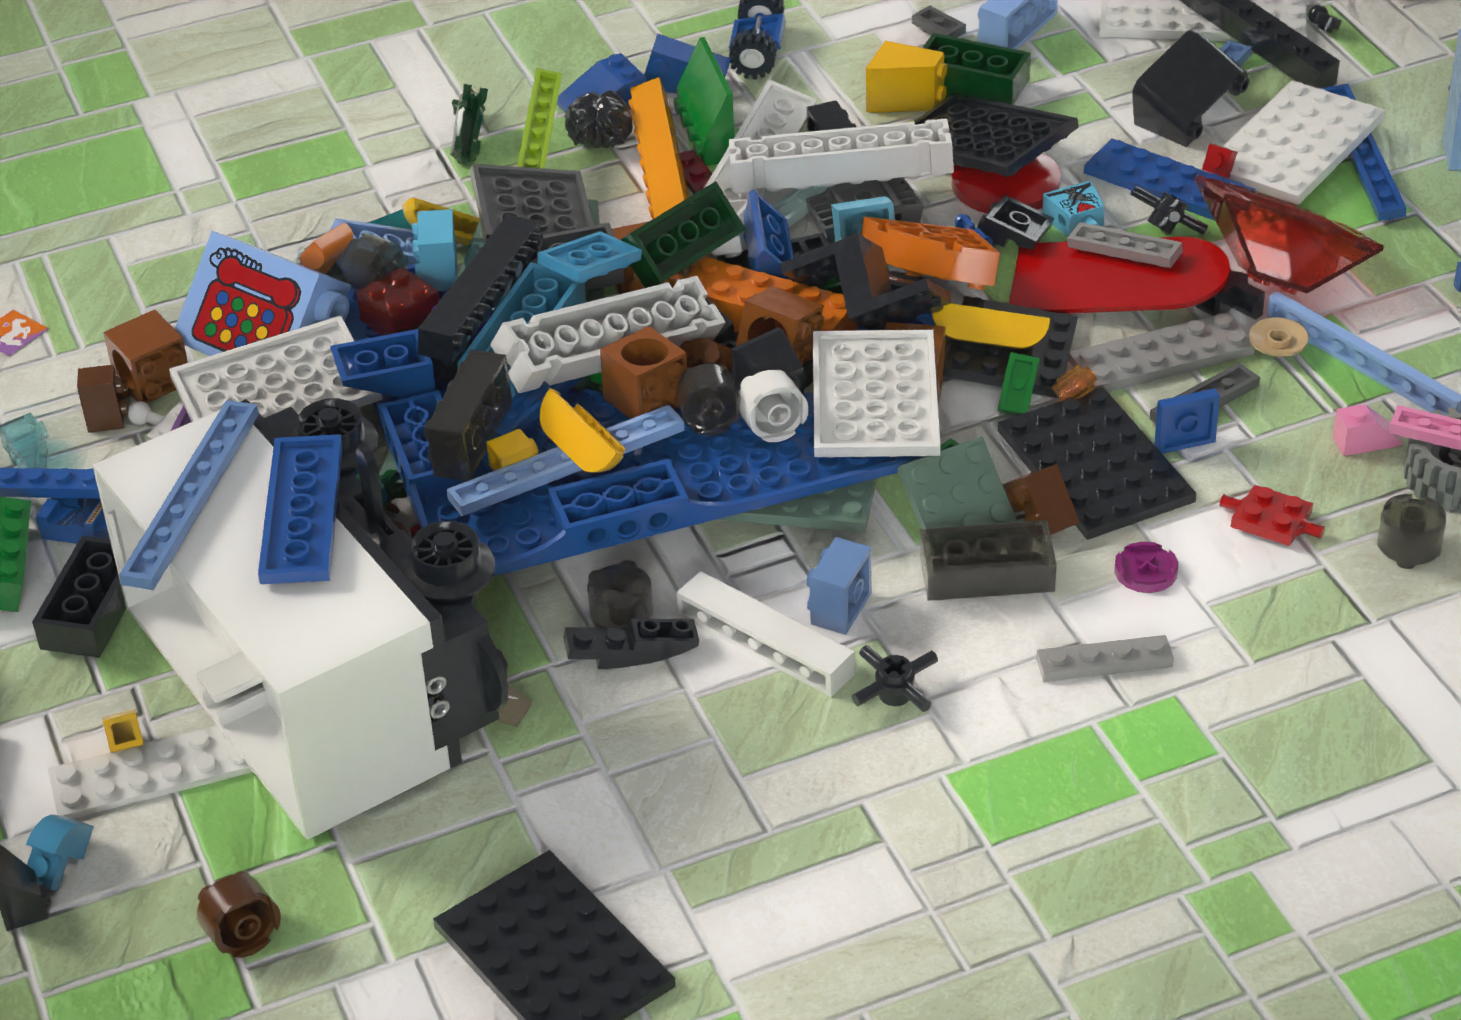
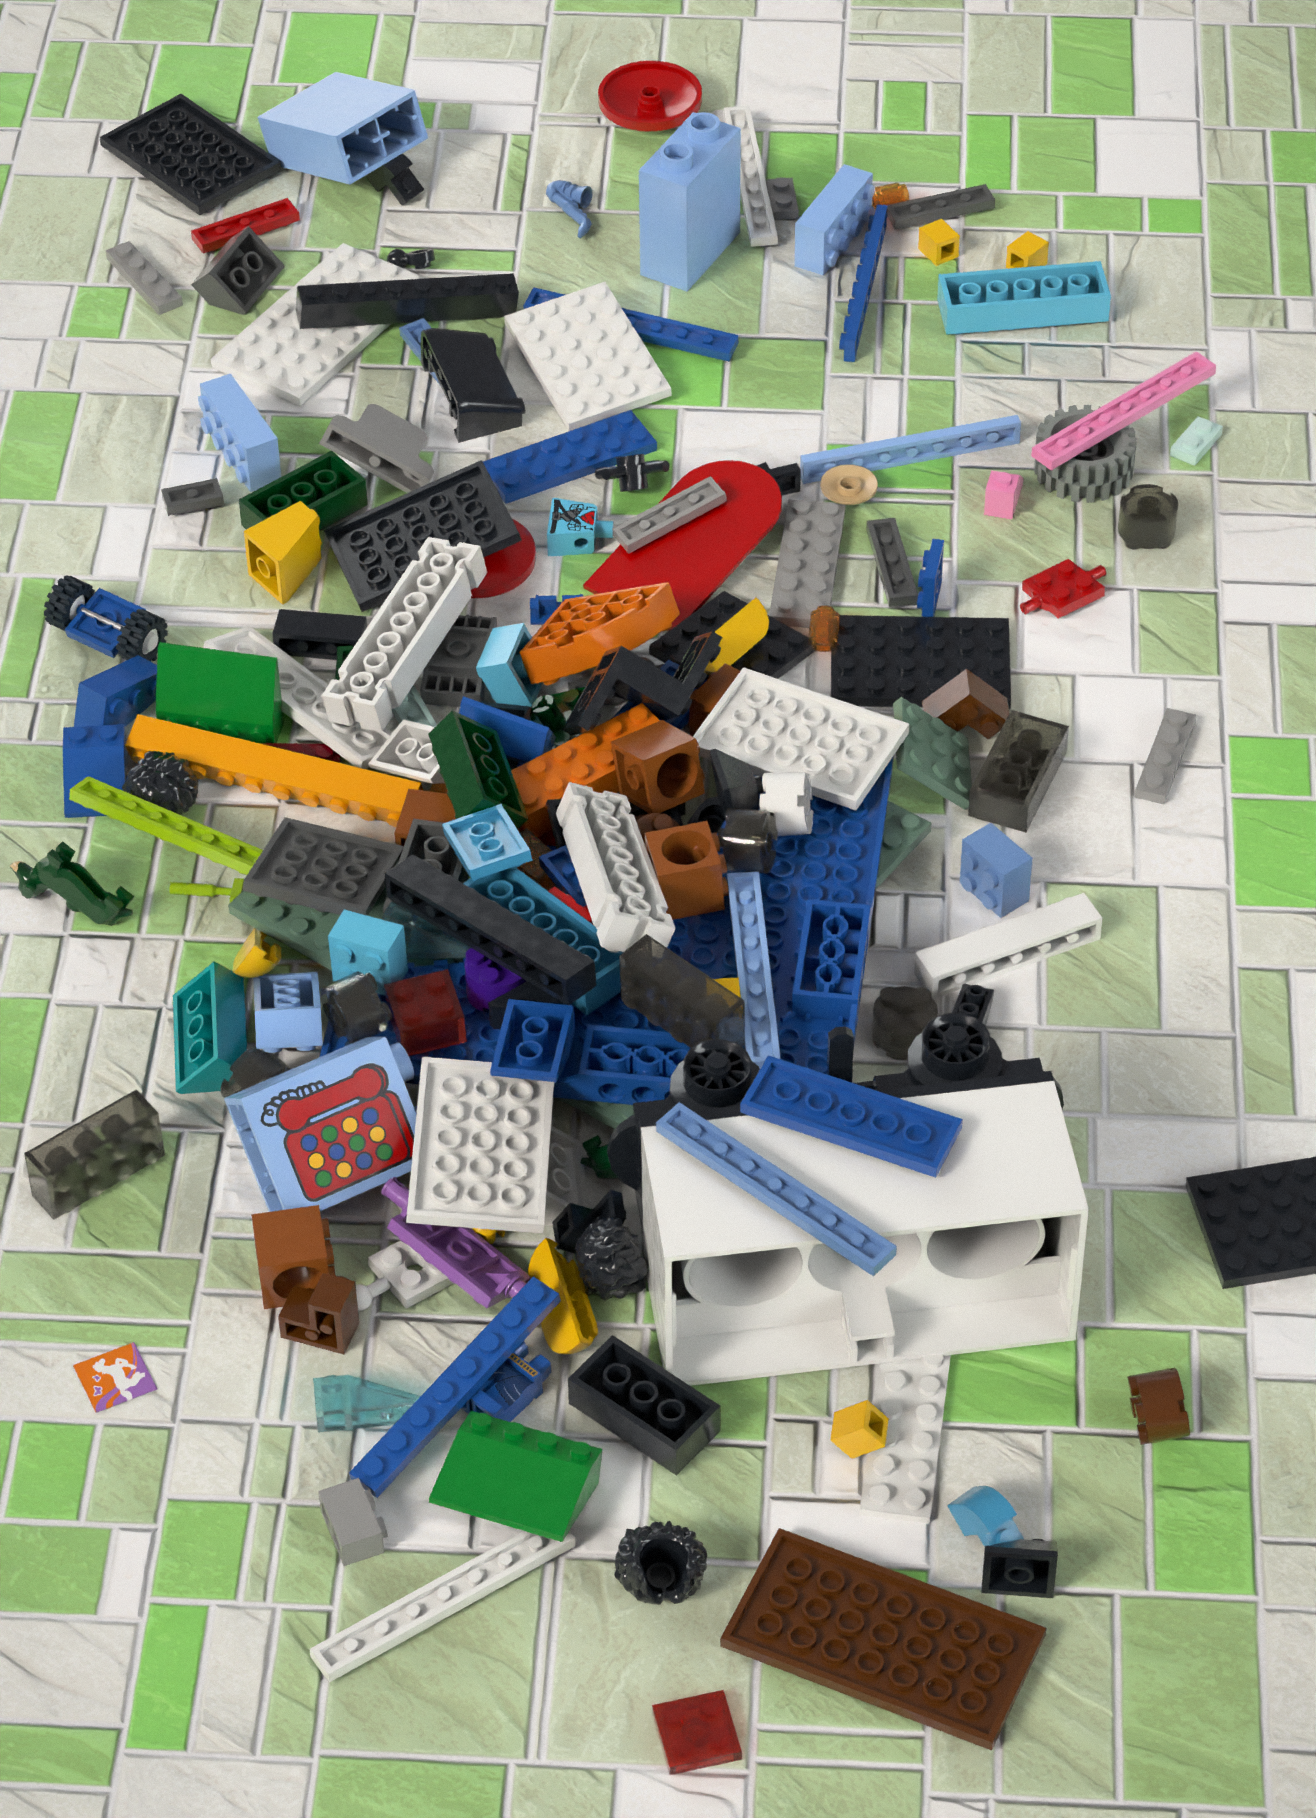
camera: 65 degrees left, 5 degrees up
orange brick [300,222,353,274] -> none
yellow brick [540,388,626,473] -> none
black bar [852,645,938,712] -> none
black plate [977,195,1054,250] -> none
green plate [997,352,1040,416] -> none
magenta tile [1114,541,1179,593] -> none
clear red windscreen [1194,175,1384,295] -> none
red plate [1202,143,1238,178] -> none
none -> clear smoke brick [24,1089,165,1220]
none -> light grey brick [319,404,434,493]

